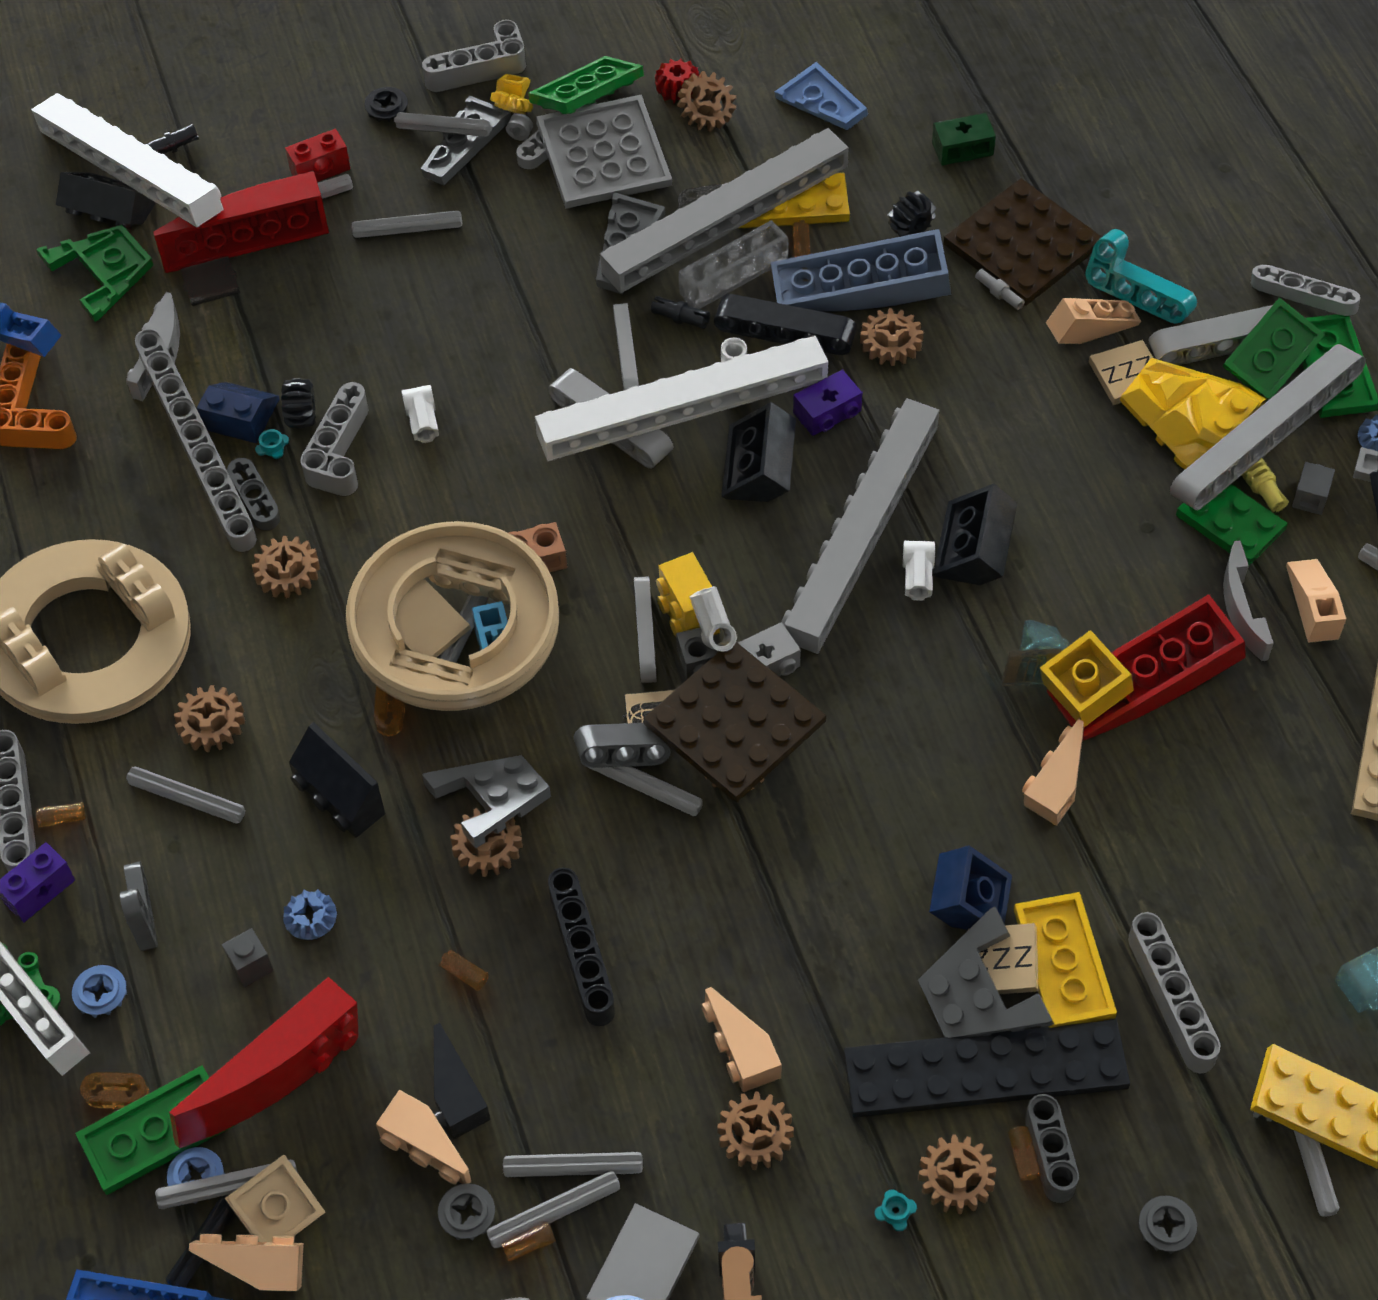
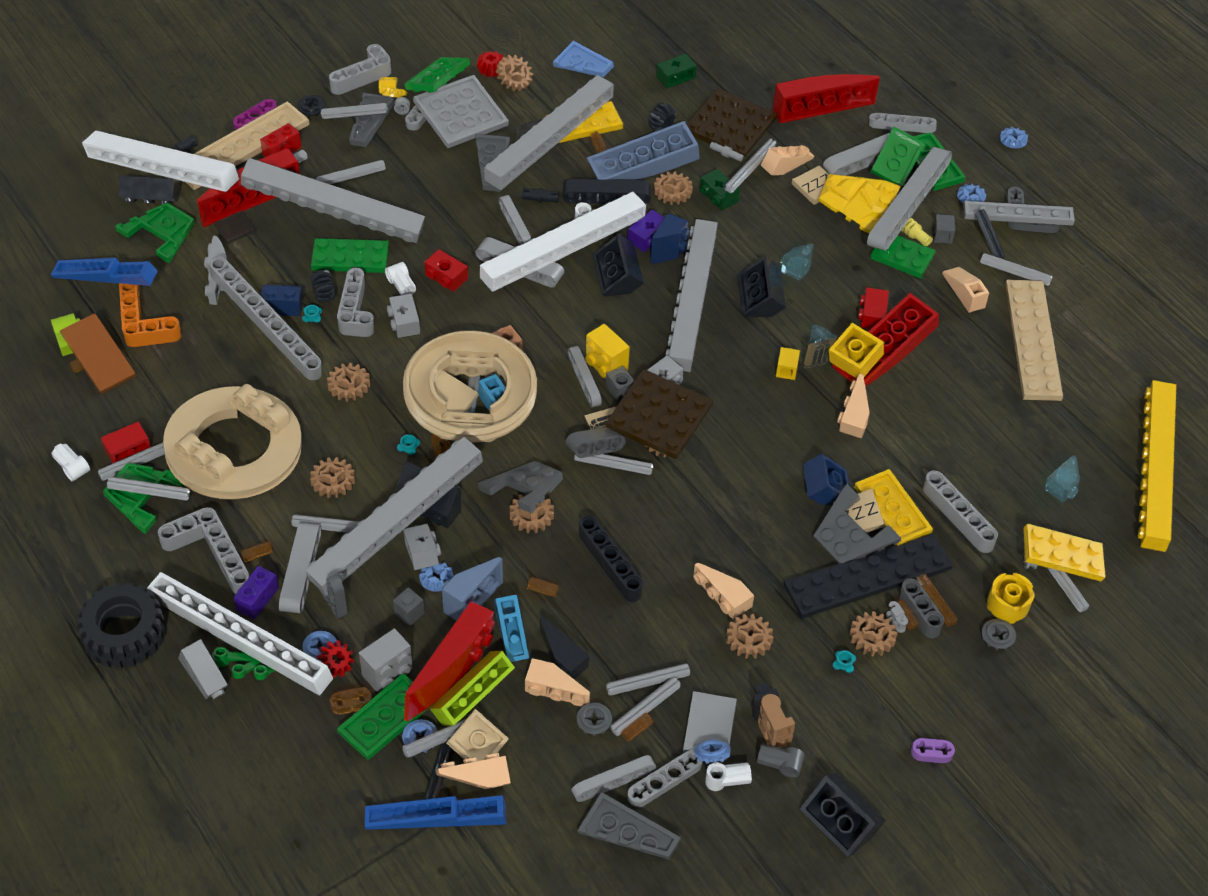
camera: 20 degrees left, 5 degrees down
dark grey beam [227,458,281,530] -> none
clear brick [679,220,788,309] -> none
white piece [689,586,737,652] -> none
white piece [903,541,935,601] -> none
teal beam [1085,229,1197,324] -> none
light grey slope [1223,541,1274,661] -> none
none -> tan plate [186,101,309,190]
none -> magenta beam [233,99,277,130]
none -> light grey brick [241,158,425,243]
none -> light grey beam [279,523,321,613]
none -> light grey brick [306,437,483,596]
none -> green plate [311,238,389,273]
none -> red gear [316,640,355,678]
none -> light grey brick [359,628,413,693]
none -> light grey brick [387,294,420,338]
none -> teal plate [397,434,420,455]
none -> light grey brick [403,524,441,570]
none -> red brick [424,249,468,292]
none -> lime brick [429,651,515,726]
none -> sand blue slope [442,557,503,621]
none -> dark azure slope [493,595,529,662]
none -> dark blue slope [650,214,689,264]
none -> dark green brick [700,168,740,211]
none -> light grey axle [724,139,776,193]
none -> red slope [773,74,880,123]
none -> yellow brick [776,347,800,380]
none -> clear light blue slope [781,243,814,281]
none -> red brick [858,287,889,329]
none -> light grey piece [886,601,908,633]
none -> clear orange axle [916,573,958,627]
none -> yellow brick [987,573,1034,624]

